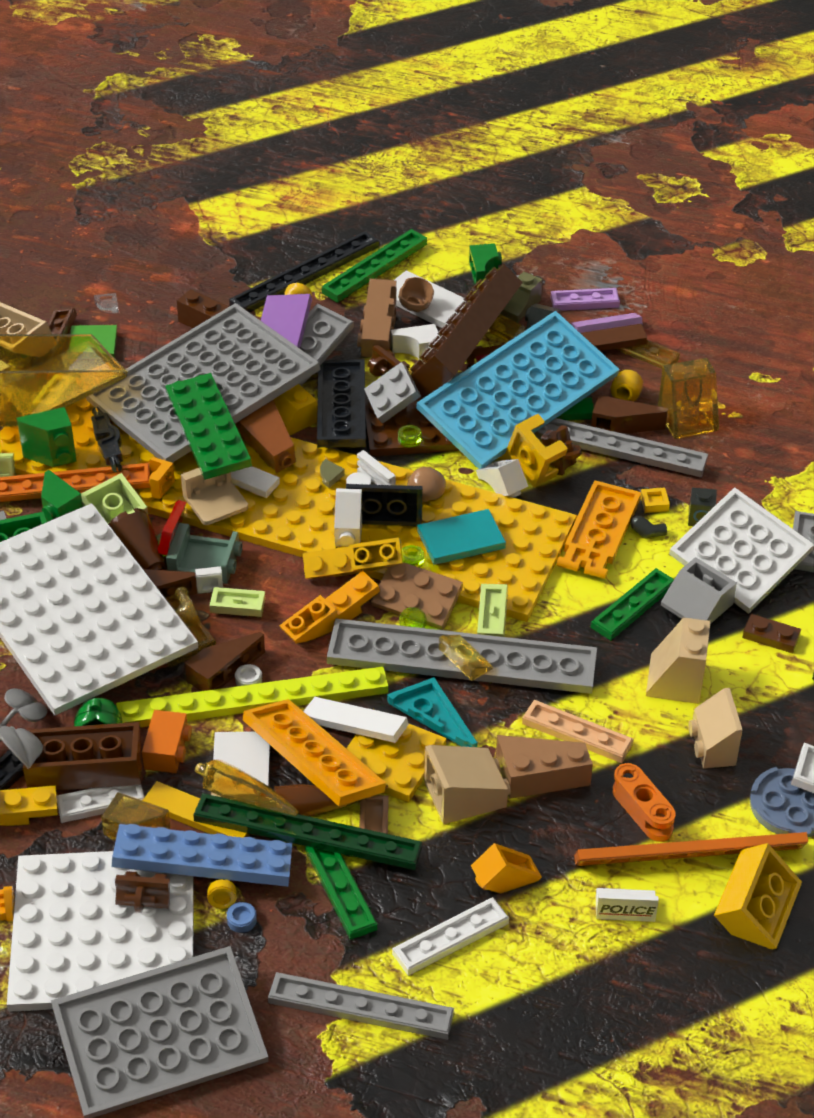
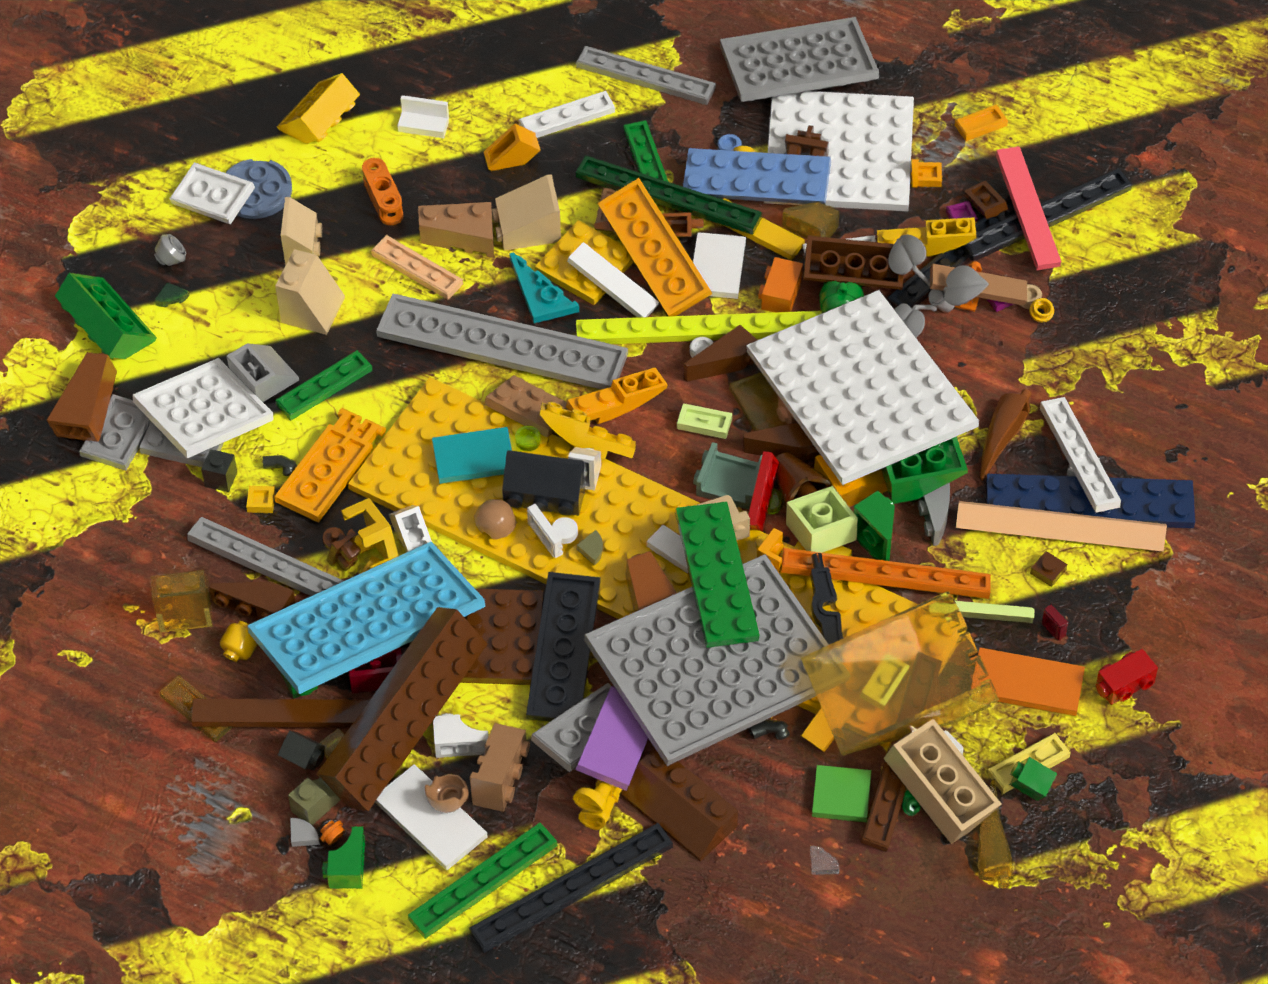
camera: 170 degrees left, 10 degrees up
green slope [16,407,77,467] -> none
clear yellow bar [174,587,201,626] -> none
white tile [195,566,223,593] -> none
clear yellow piece [195,759,299,816] -> none
light grey plate [364,362,421,424] -> none
reddish brown hips [367,345,410,377] -> none
clear neon green tile [398,425,422,447] -> none
clear neon green tile [399,607,427,628] -> none
clear yellow slope [439,635,493,681] -> none
yellowish green plate [477,584,508,637] -> none
lavender tile [550,288,620,311] -> none
lavender tile [571,313,643,333] -> none
orange tile [574,832,808,866] -> none
reddish brown plate [742,614,801,654] -> none

